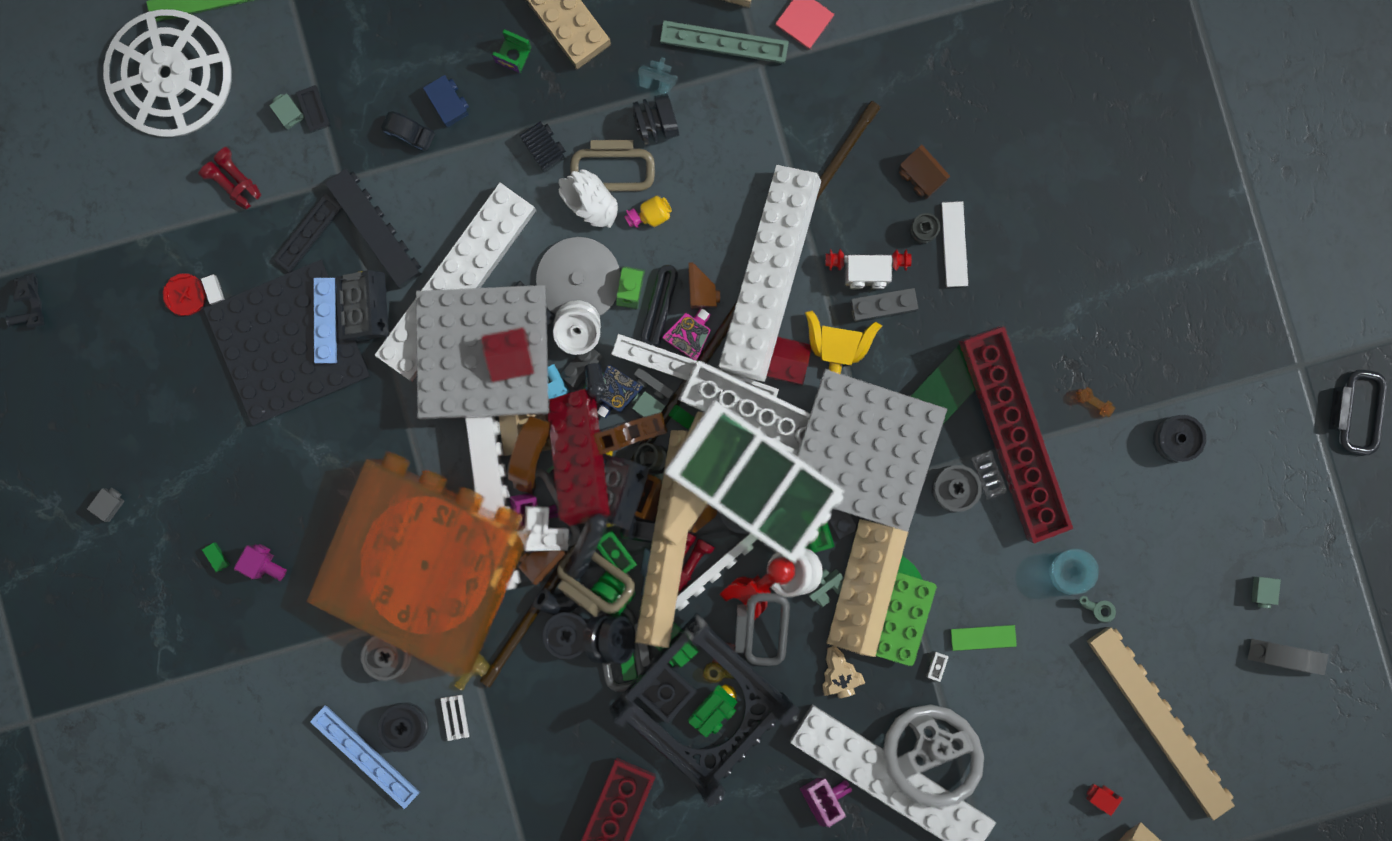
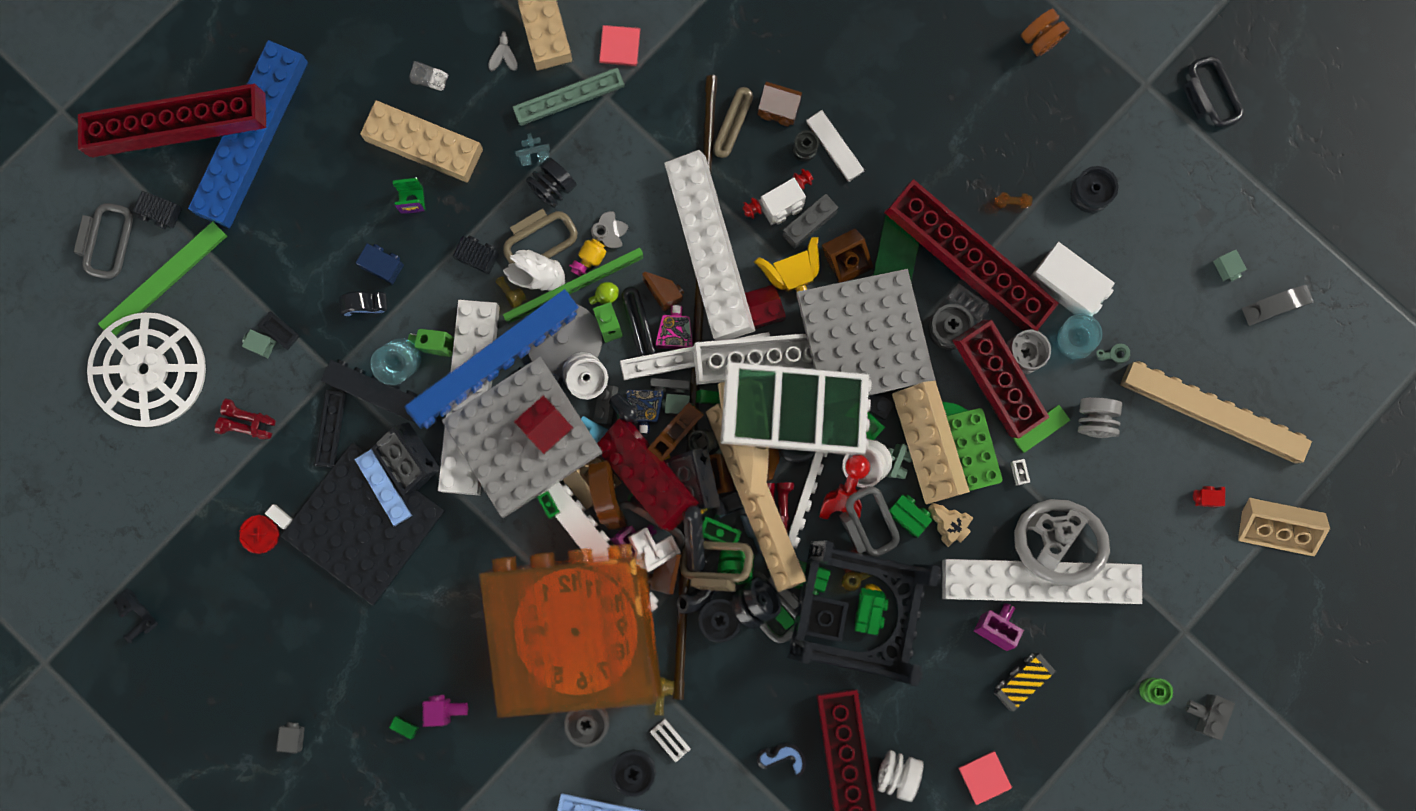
camera: 30 degrees left, 5 degrees down
none -> clear light blue wheel [370,339,421,385]
none -> blue brick [405,289,579,429]
none -> bright green torso [408,329,454,357]
none -> clear yellow bar [495,276,526,309]
none -> bright green tile [503,248,644,324]
none -> green piece [537,491,561,519]
none -> lime piece [589,282,619,305]
none -> light grey plate [591,211,628,248]
none -> dark tan piece [713,87,753,158]
none -> animal [756,742,805,777]
none -> reddish brown slope [822,228,874,283]
none -> green brick [889,495,932,538]
none -> dark red brick [952,319,1050,439]
none -> light grey wheel [1006,330,1051,375]
none -> dark orange wheel [1021,8,1070,56]
none -> white brick [1029,242,1115,320]
none -> light grey wheel [1078,398,1122,438]

